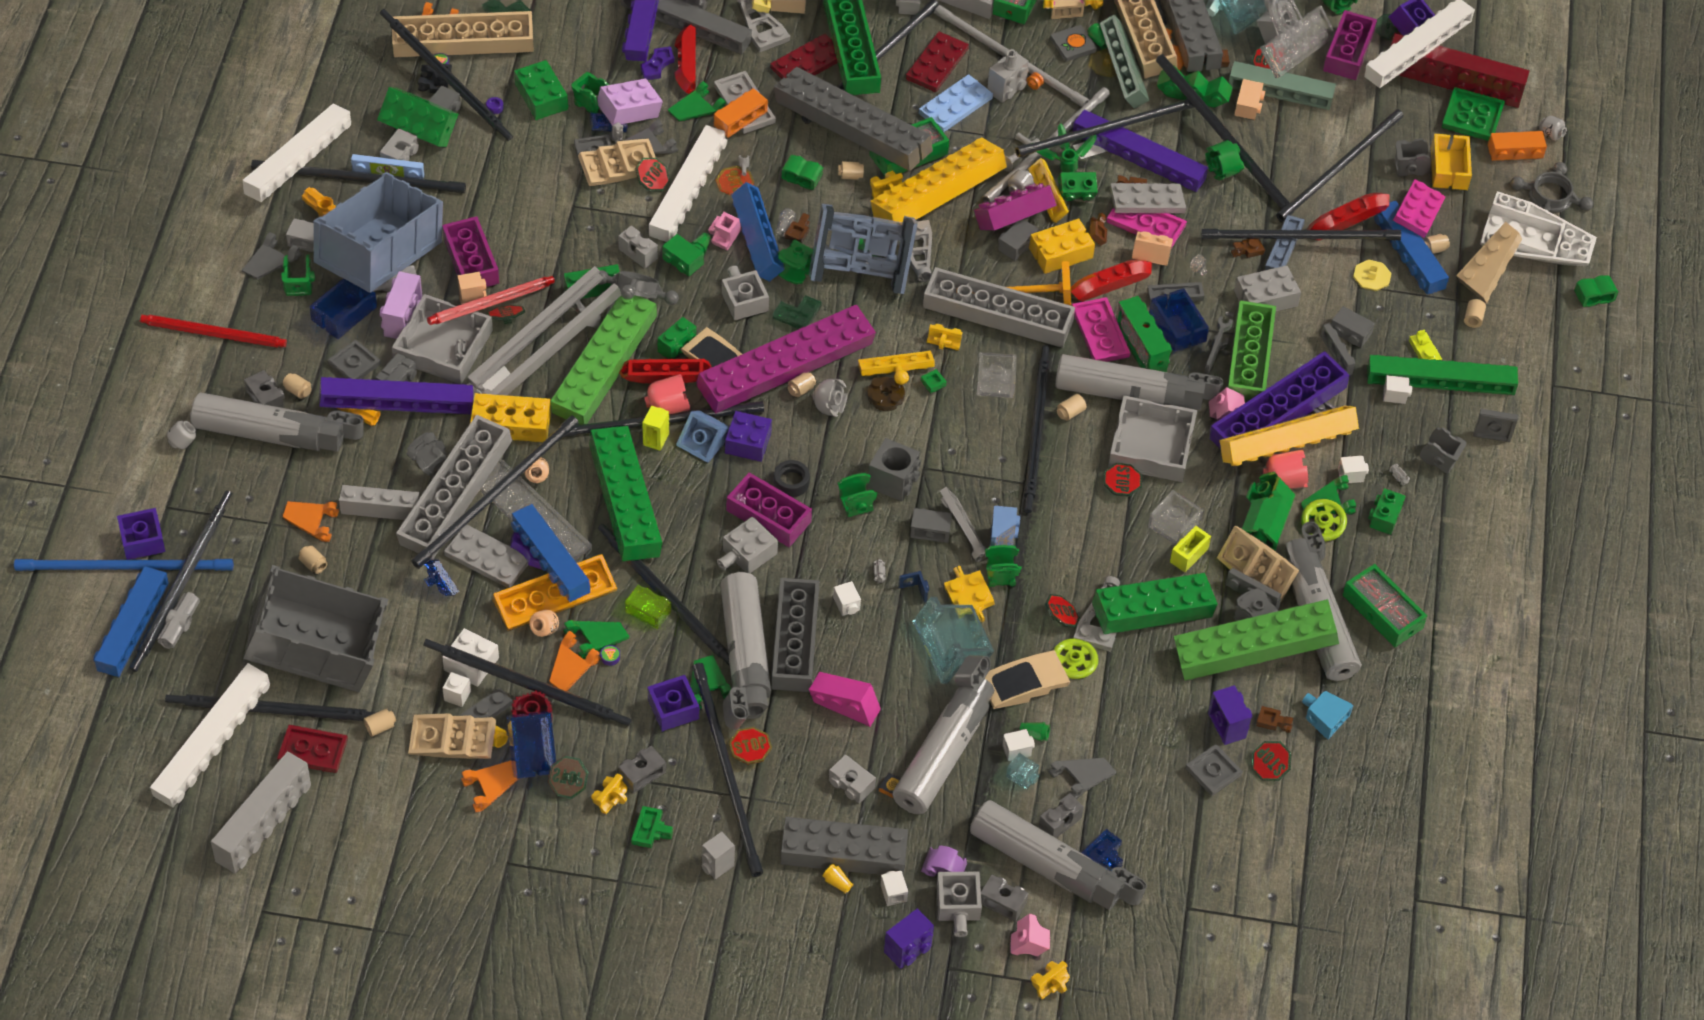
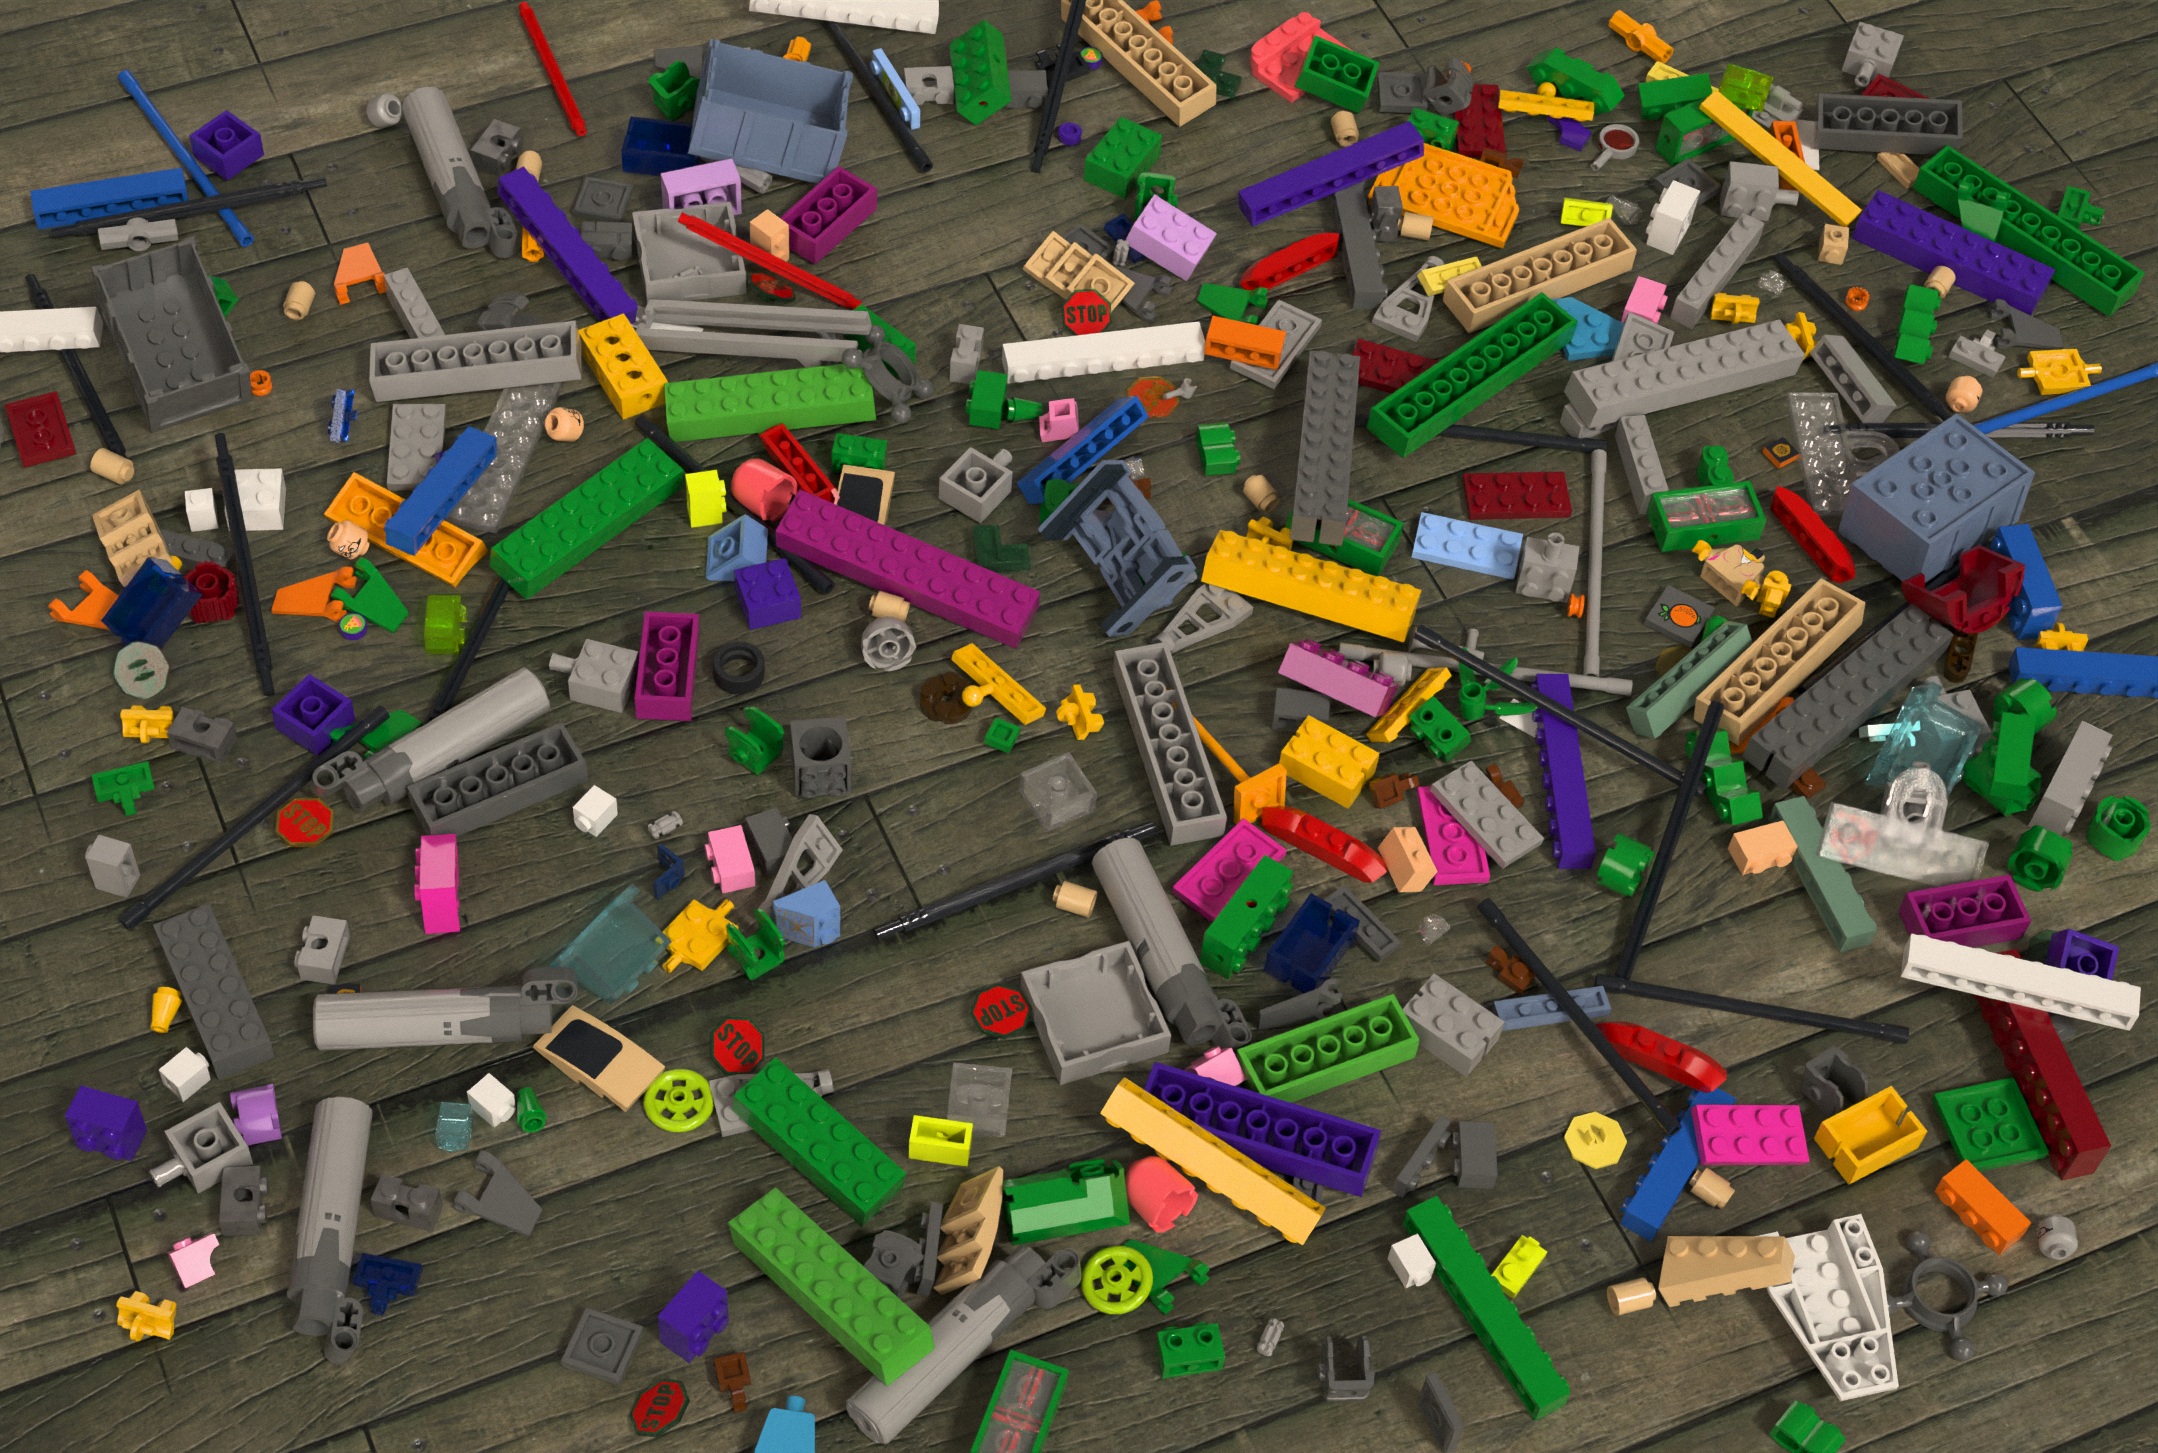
camera: 55 degrees right, 0 degrees up
black piece [411,415,579,569] -> none
dark purple tile [640,46,675,80] -> none
white brick [1338,456,1369,483] -> none
none -> bright pink brick [704,825,755,894]

